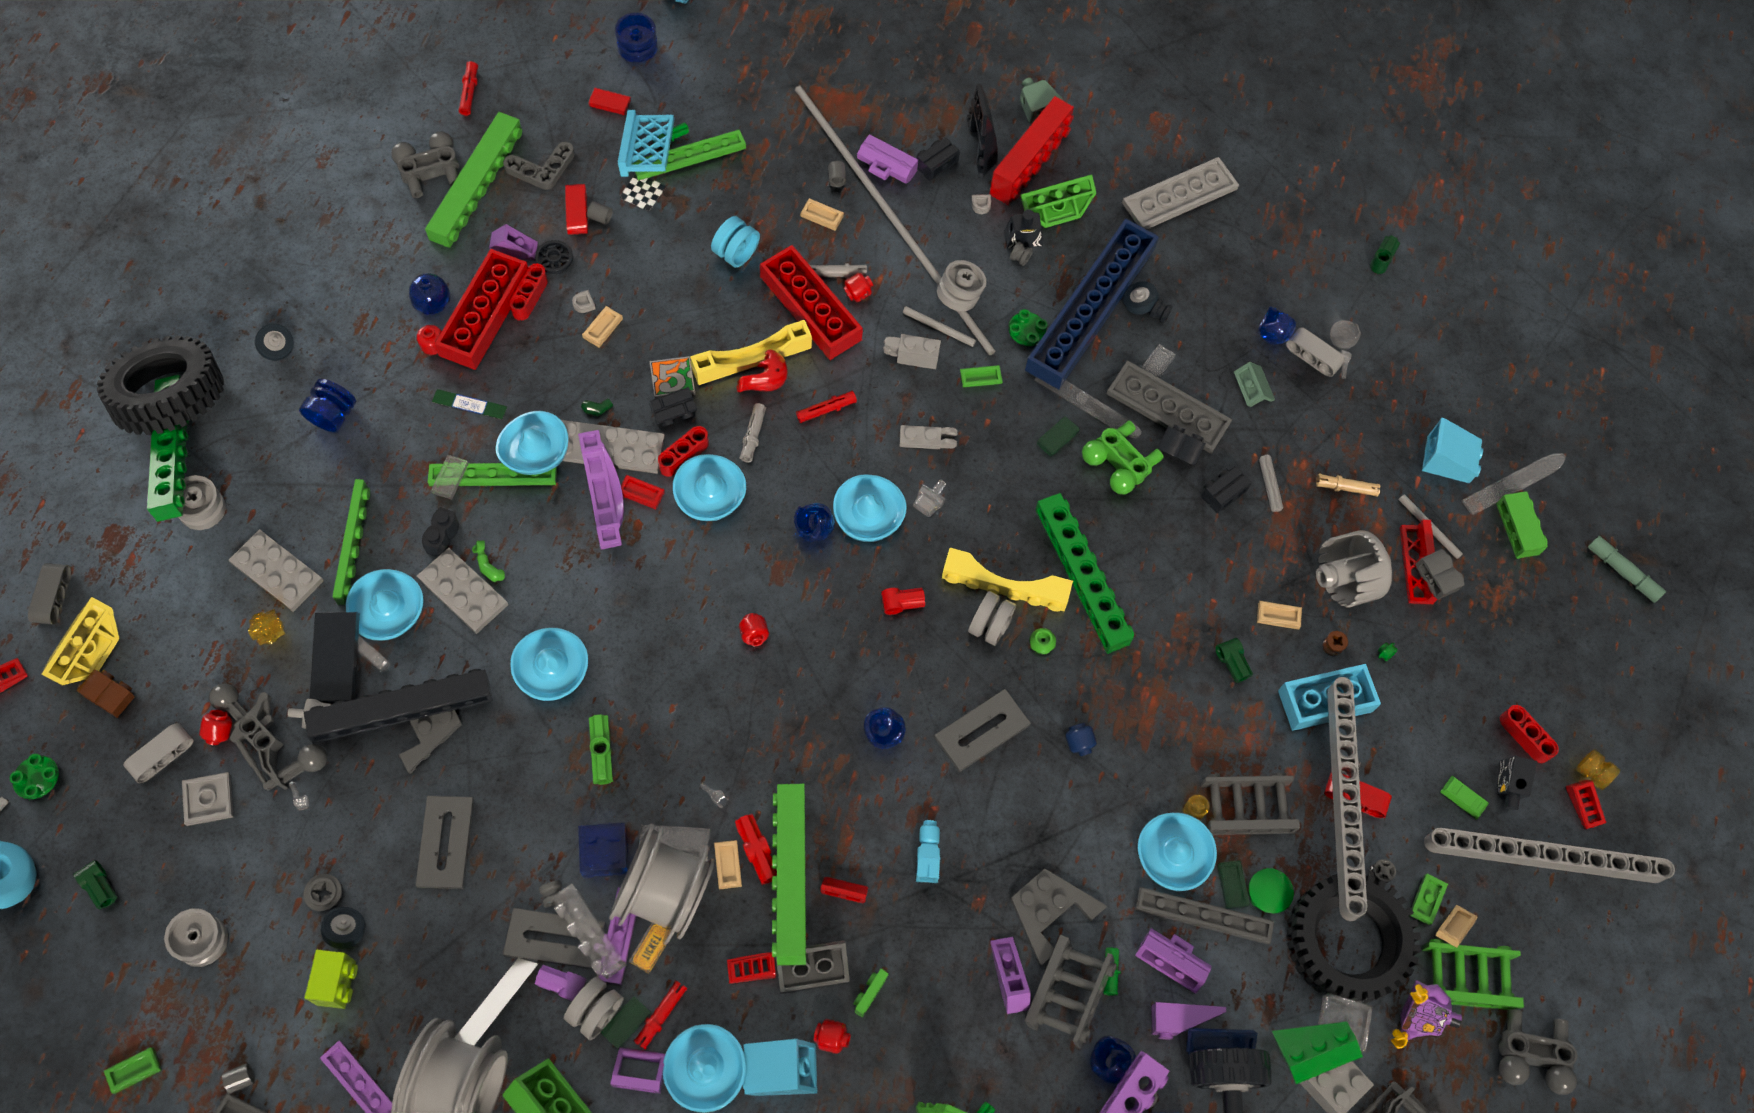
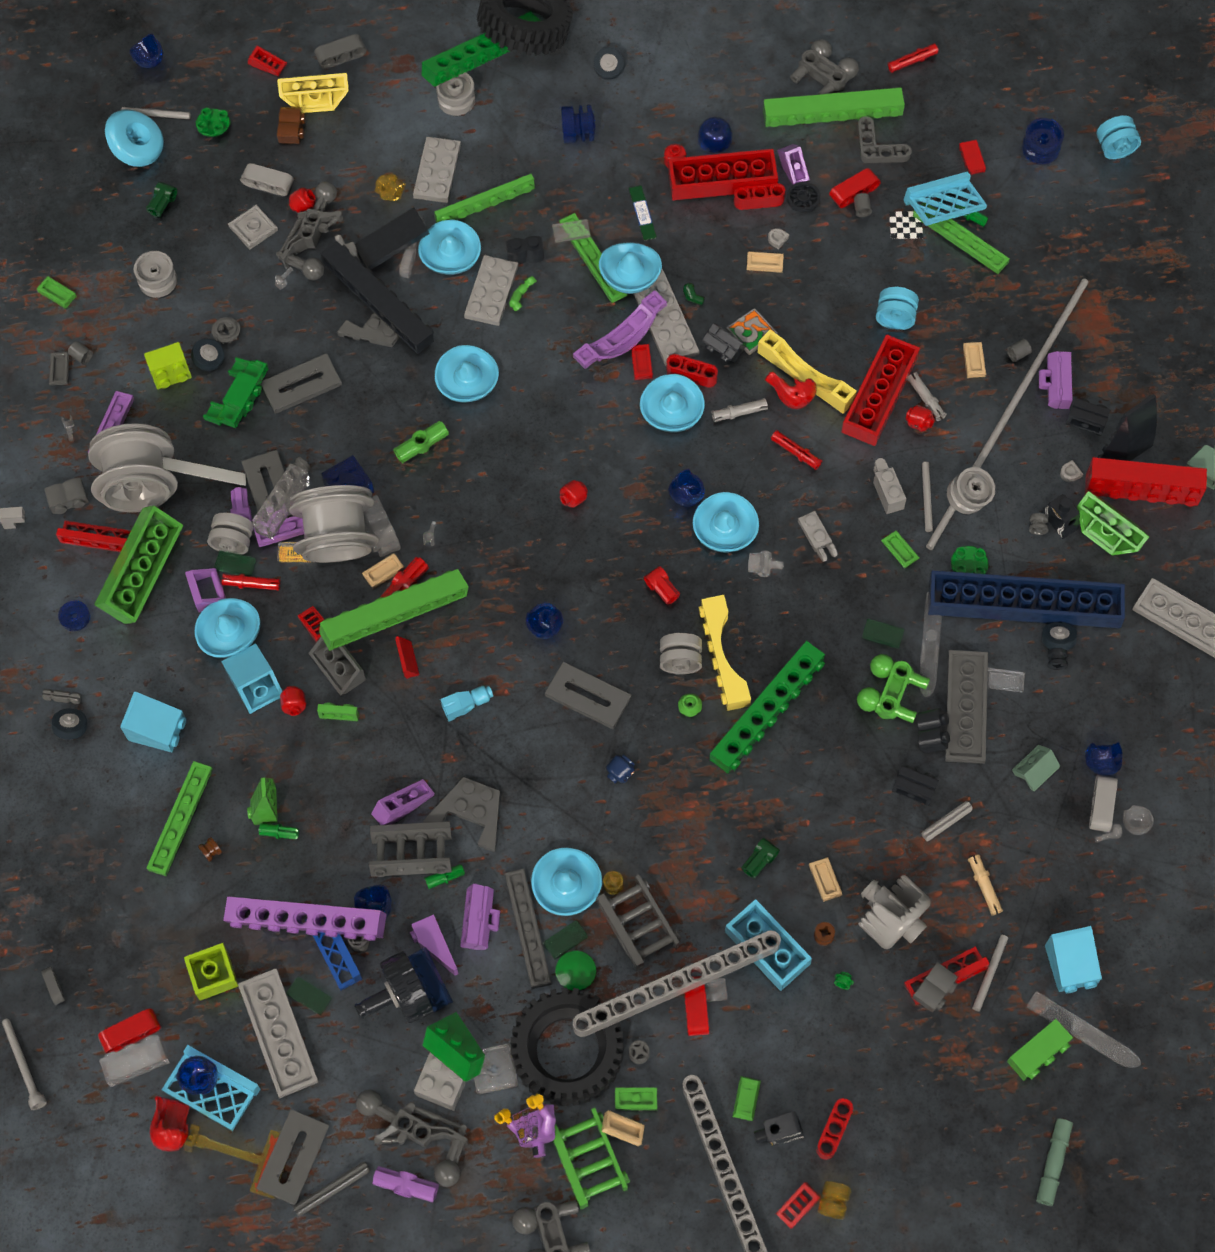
camera: 70 degrees right, 0 degrees up
none -> green bracket [203,357,268,428]

